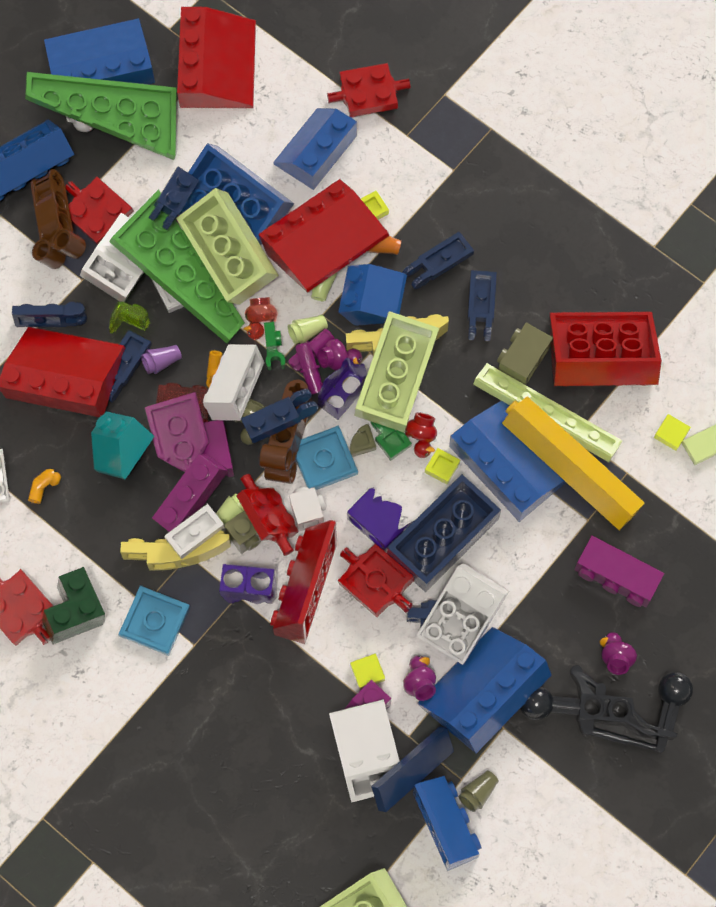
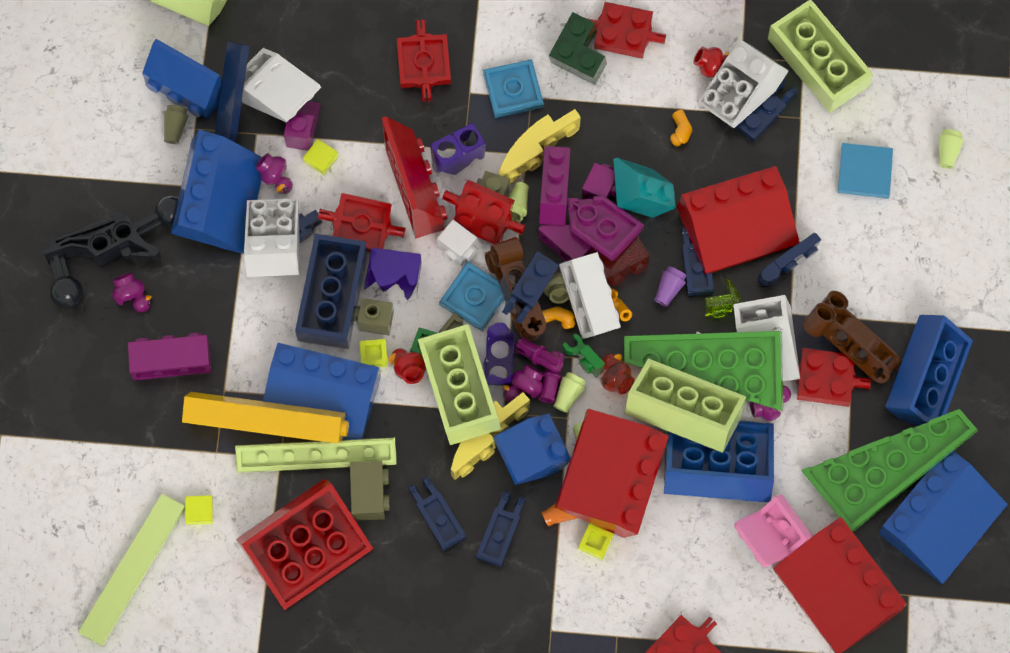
camera: 145 degrees right, 0 degrees up
dark blue hinge [149,166,199,230] -> none
white plate [164,504,224,559] -> none
blue slope [273,108,357,190] -> none
none -> olive brick [354,298,394,336]
none -> red plate [397,19,451,102]
none -> light orange arm [540,306,576,329]
none -> magenta brick [582,163,616,199]
none -> bright pink bracket [734,494,813,567]

